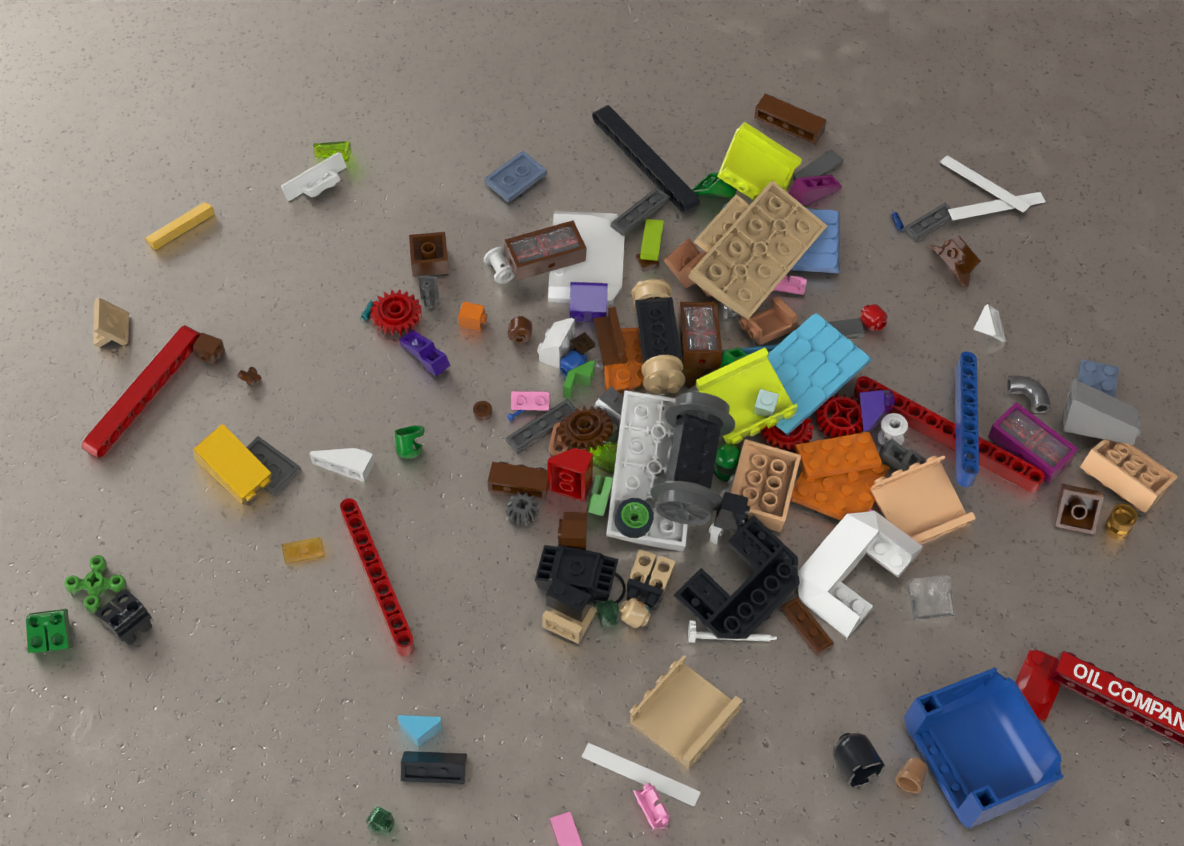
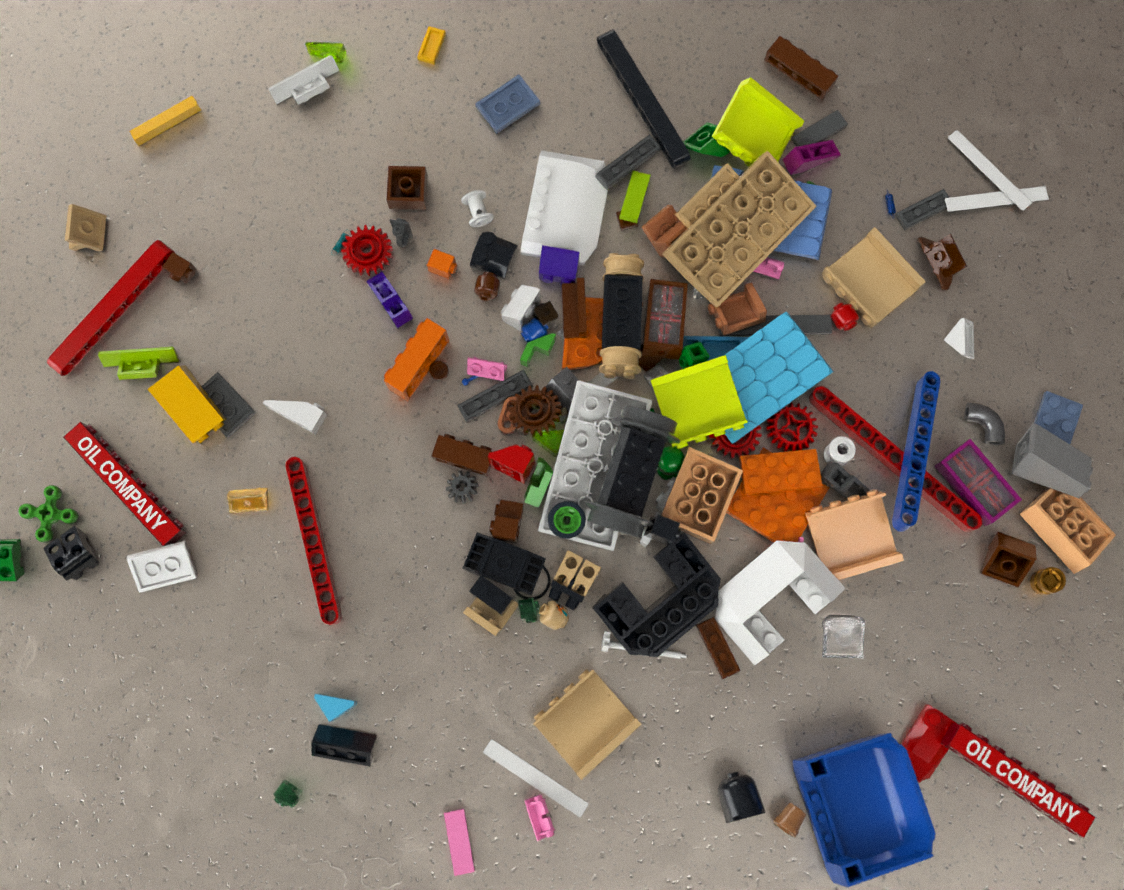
camera: 10 degrees right, 20 degrees up
reddish brown piece [238,367,262,386] -> none
green helmet [394,425,425,459] -> none
brick [505,220,587,281] -> none
light aqua brick [754,389,779,418] -> none
dark purple slope [860,390,895,431] -> none
none -> brick [63,421,187,546]
none -> lime bracket [98,347,179,380]
none -> white tile [126,541,198,593]
none -> orange brick [384,318,450,402]
none -> yellow tile [417,26,446,65]
none -> black slope [470,232,518,279]
none -> tan panel [821,227,926,328]

